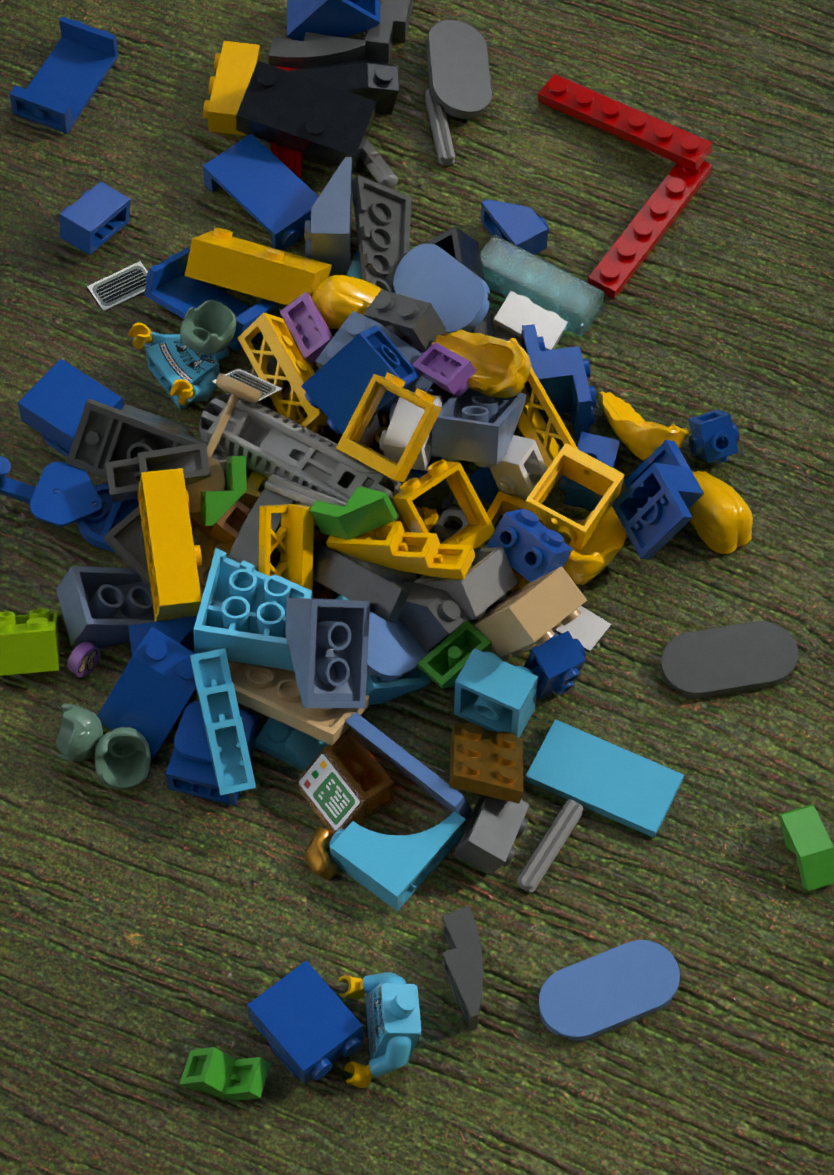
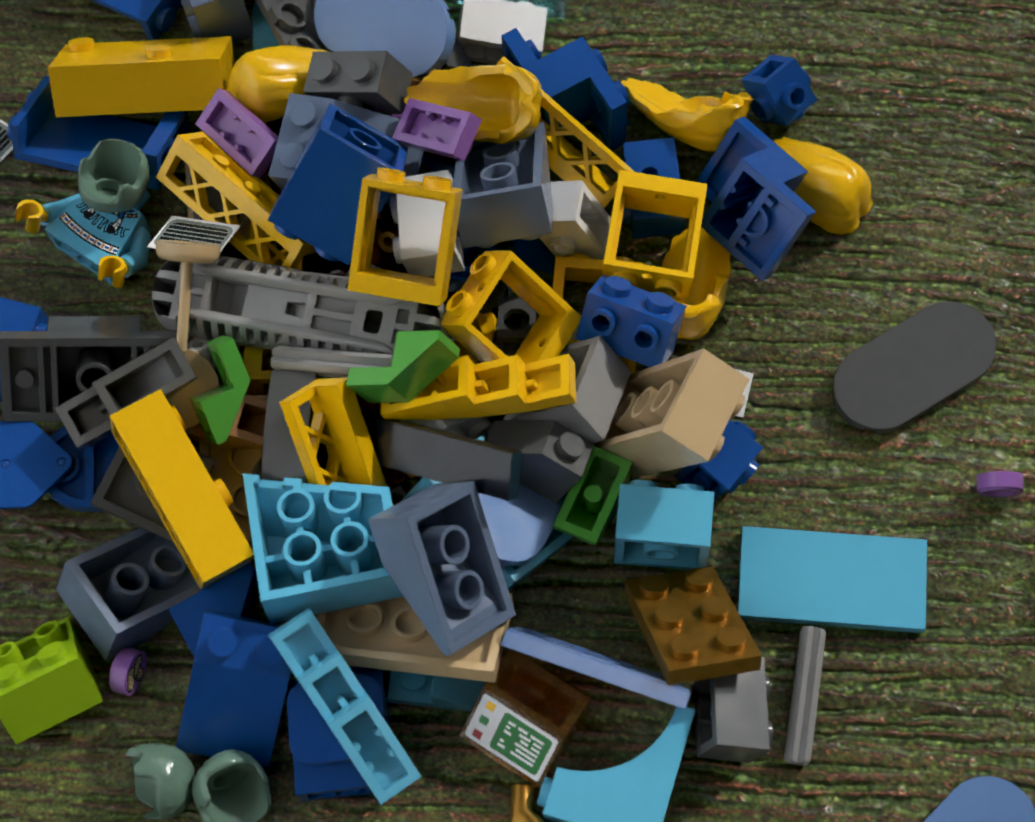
camera: 15 degrees left, 10 degrees up
none -> medium lavender tile [976,471,1024,497]

